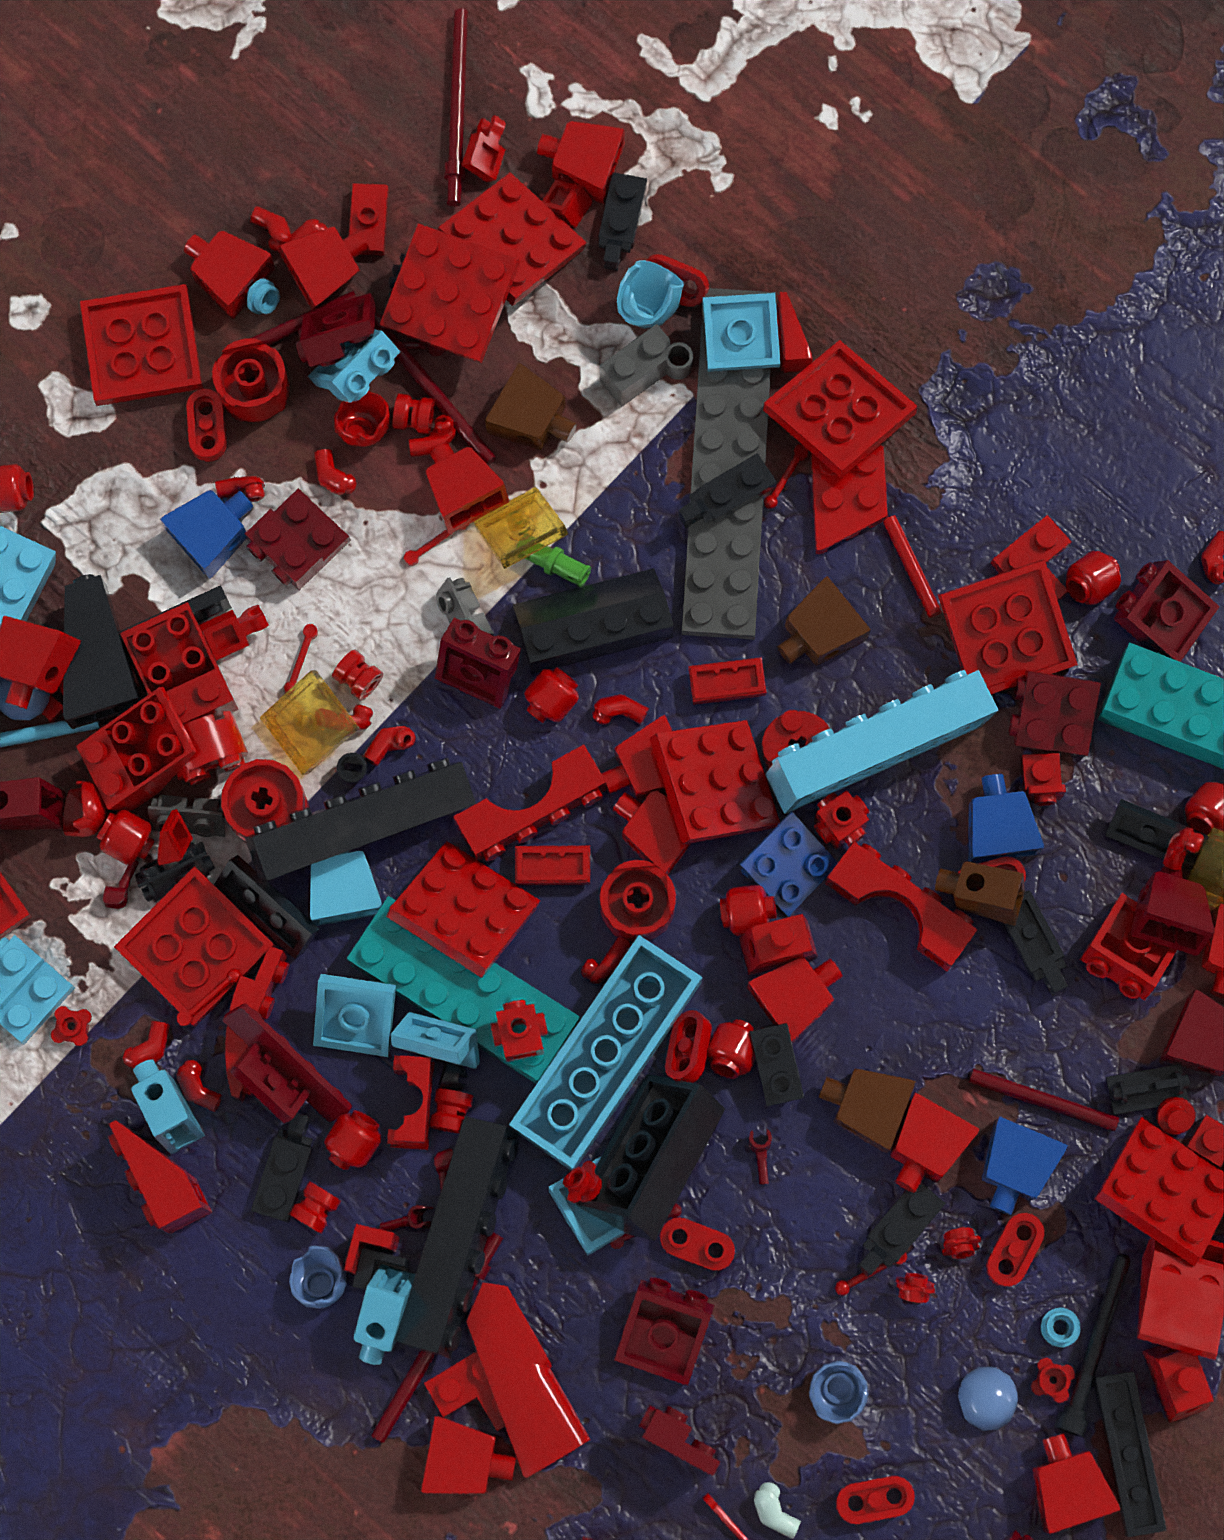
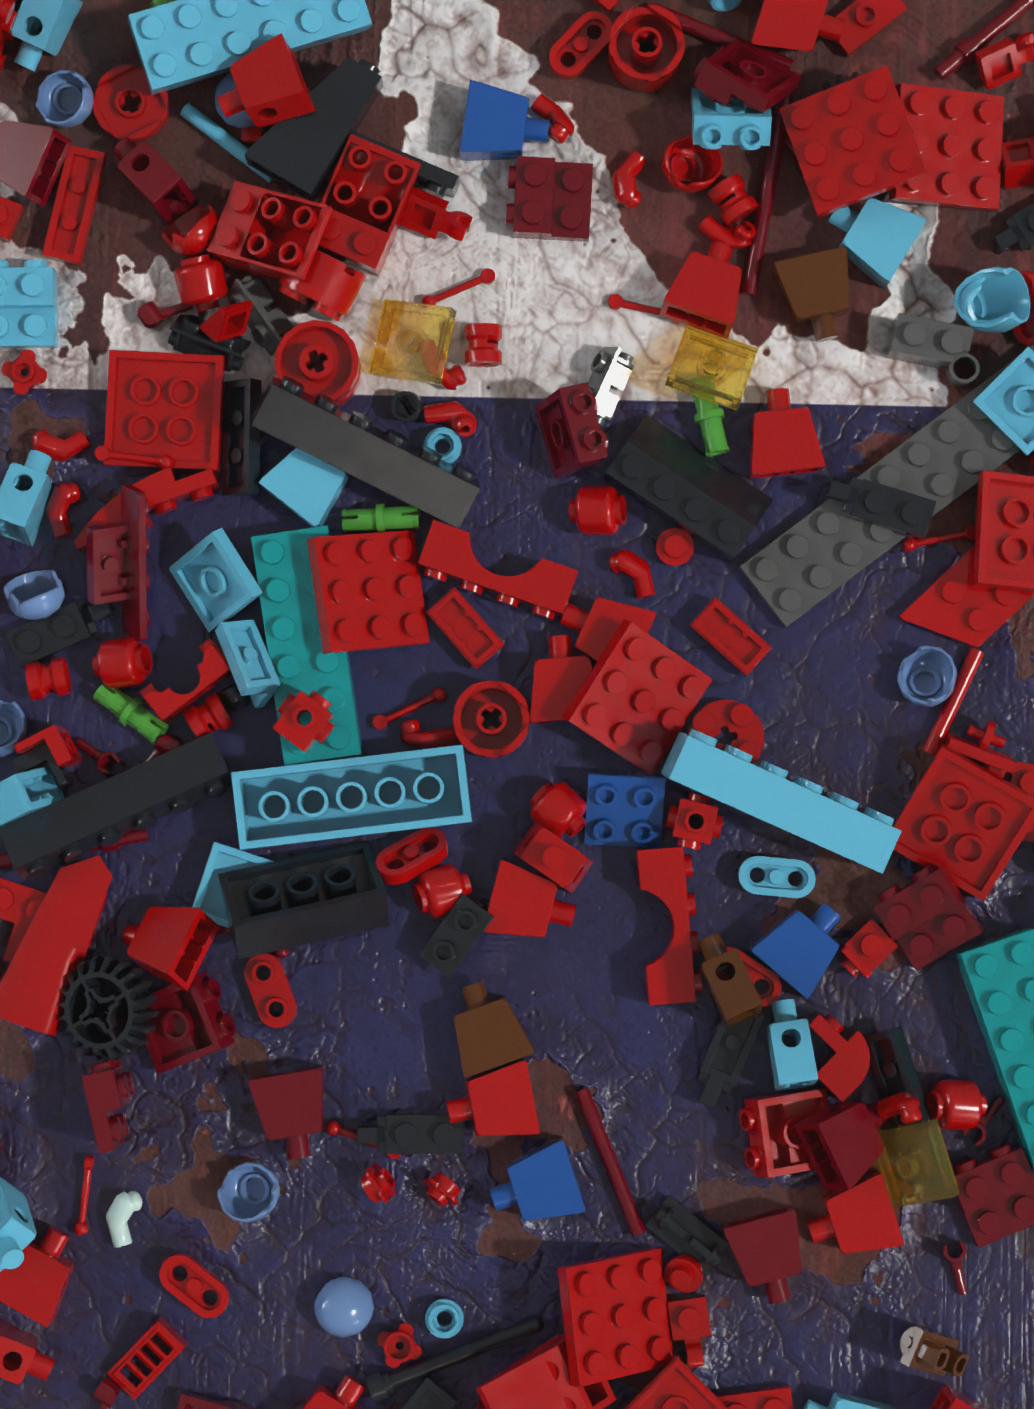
camera: 50 degrees right, 10 degrees up
red plate [563,1161,602,1203] -> none
dark red hand [749,1129,772,1184] -> none
reddish brown torso [777,576,871,666] -> none
red plate [986,1213,1044,1287] -> none
none -> medium blue hair [3,570,65,620]
none -> black gear [57,955,160,1061]
none -> bright green pin [93,683,169,745]
none -> red torso [122,906,219,991]
none -> dark red torso [248,1066,325,1160]
none -> bright green pin [342,503,420,533]
none -> red hinge [372,687,447,730]
none -> medium azure plate [423,427,462,465]
none -> red plate [656,528,694,566]
none -> medium azure plate [738,856,816,898]
none -> red torso [749,388,825,479]
none -> medium azure torso [766,999,818,1092]
none -> red brick [808,1012,870,1102]
none -> medium azure torso [828,198,927,289]
none -> medium blue hair [897,645,957,707]
none -> red hips [944,720,1016,778]

